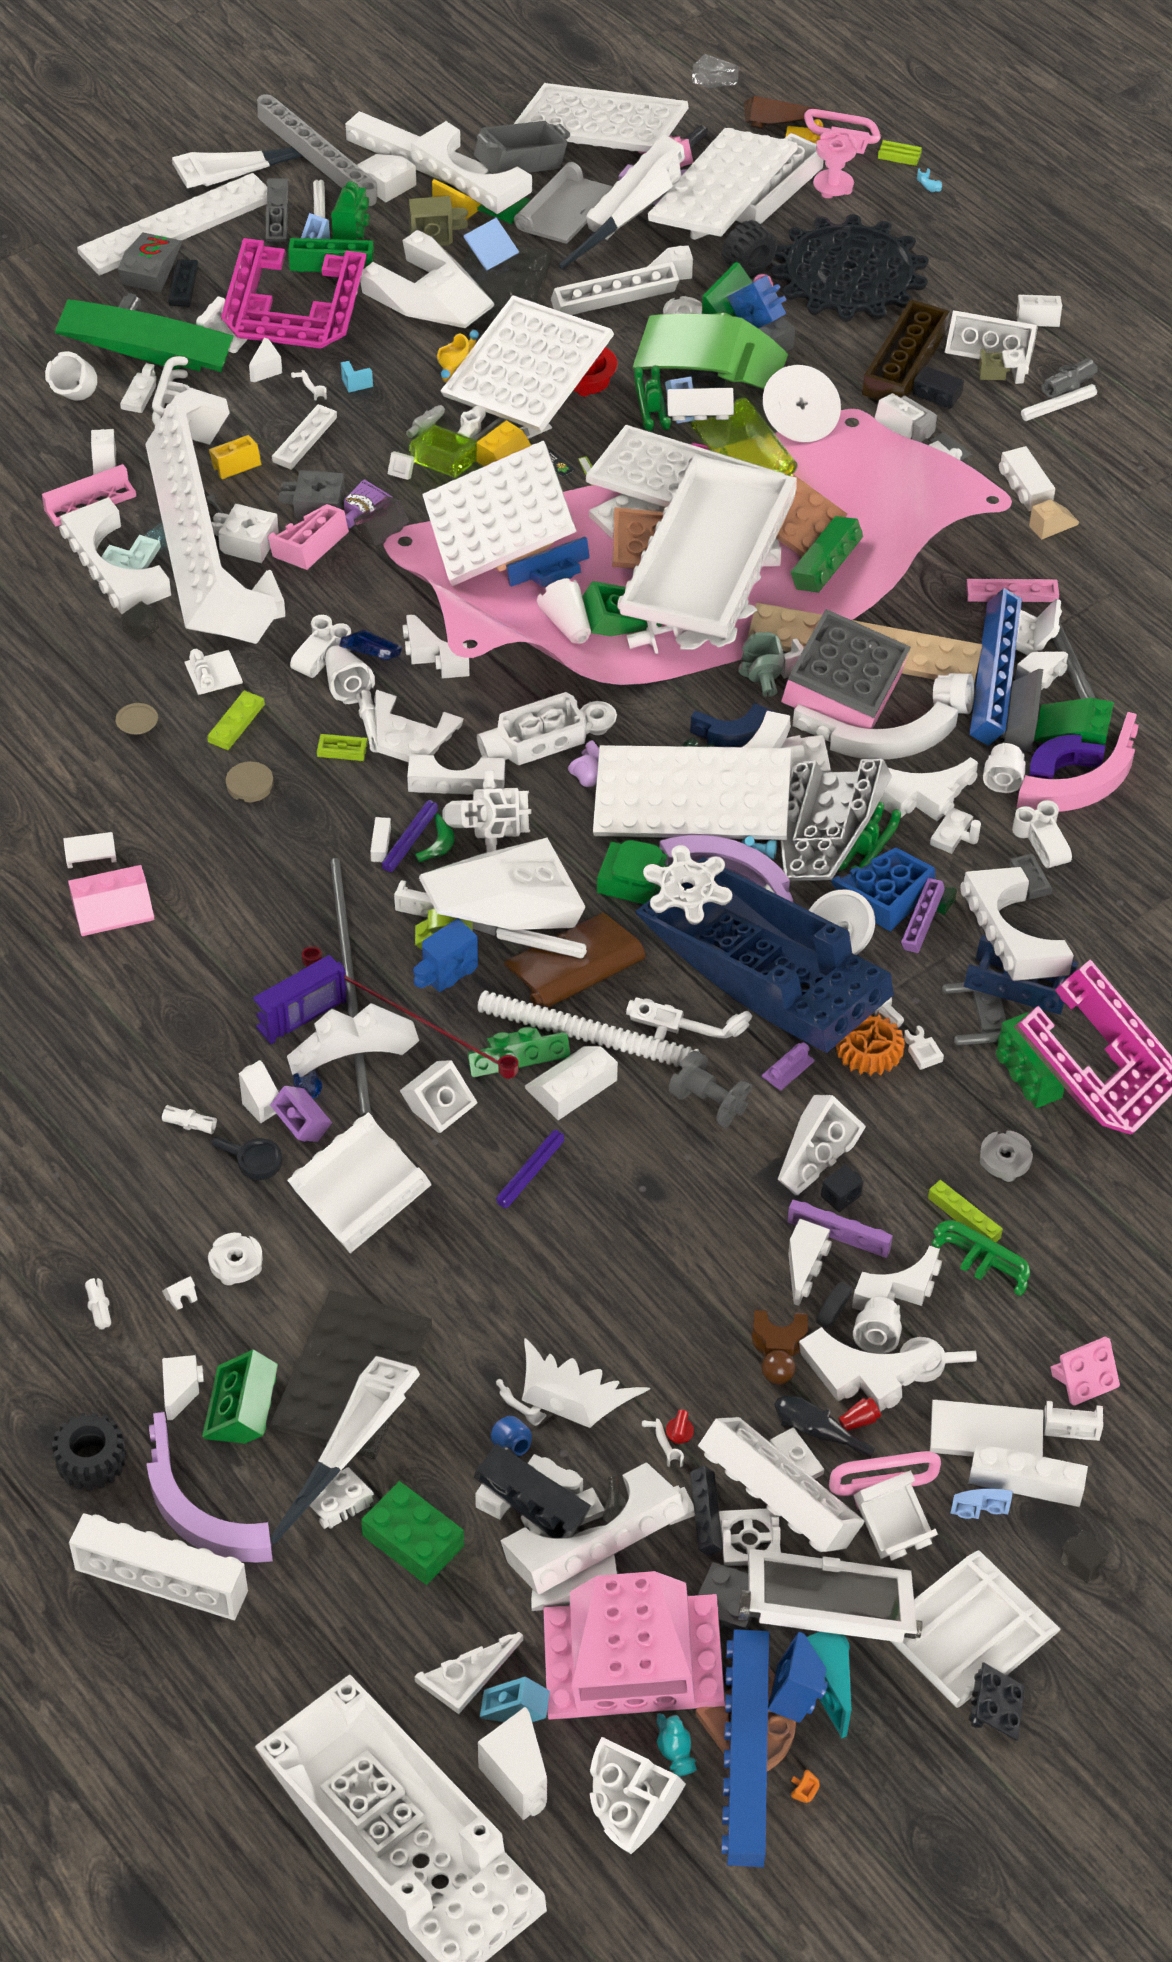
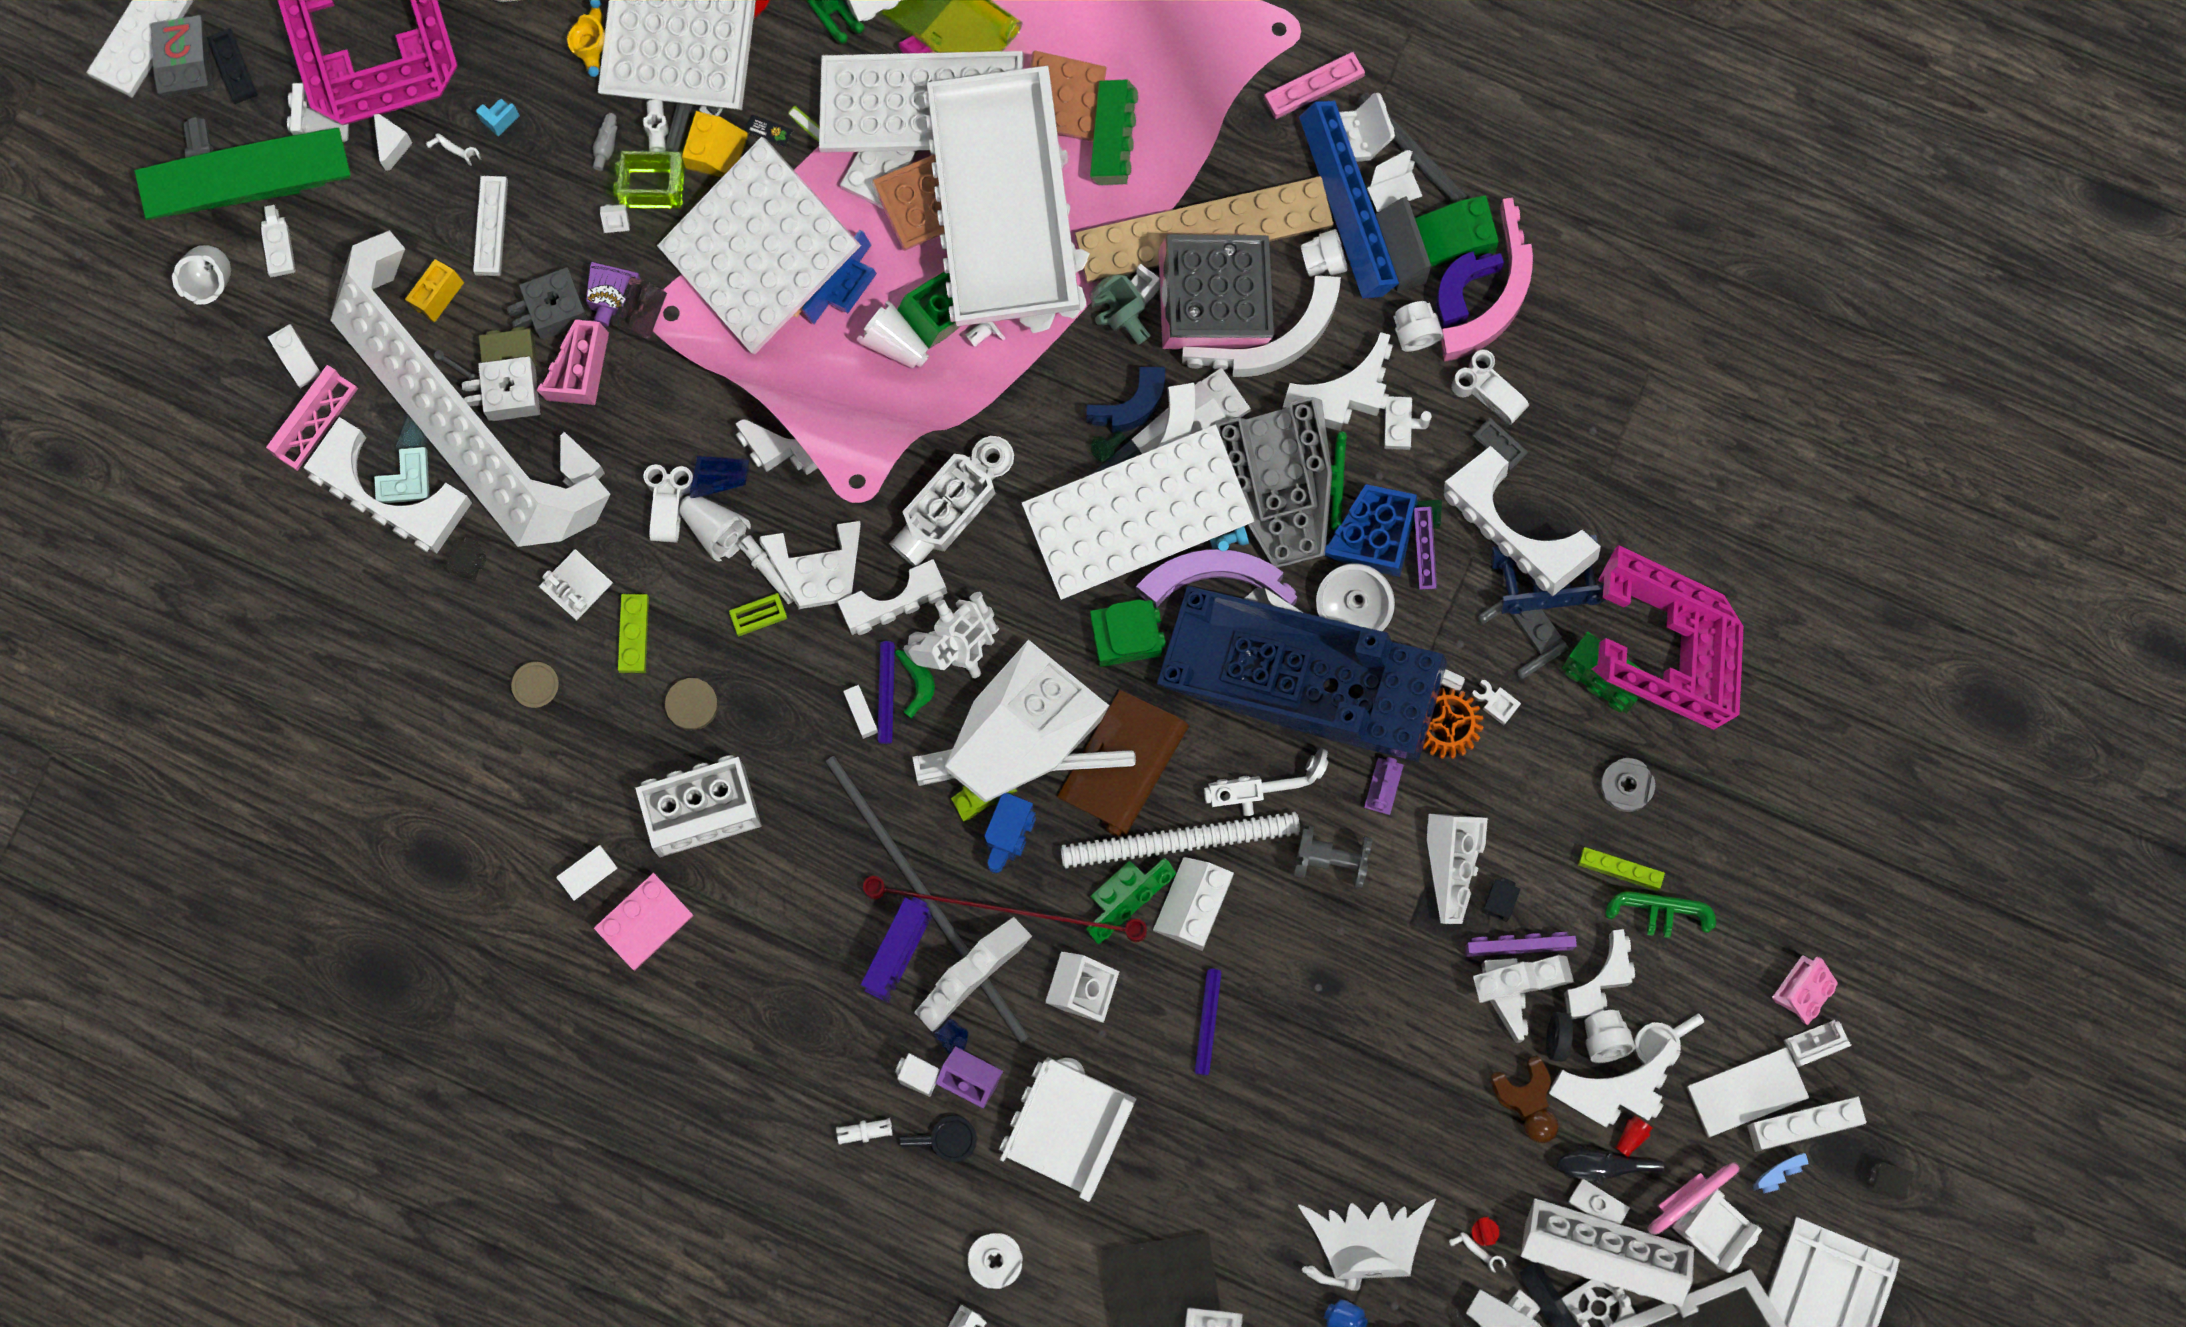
camera: 25 degrees left, 25 degrees up
white piece [152,356,190,425] -> none
lavender piece [568,740,599,787] -> none
white plate [643,845,732,925] -> none
none -> olive brick [479,327,538,366]
none -> white brick [635,755,762,857]
none -> white sticker [1367,172,1422,212]
none -> white arch [1473,955,1574,1003]

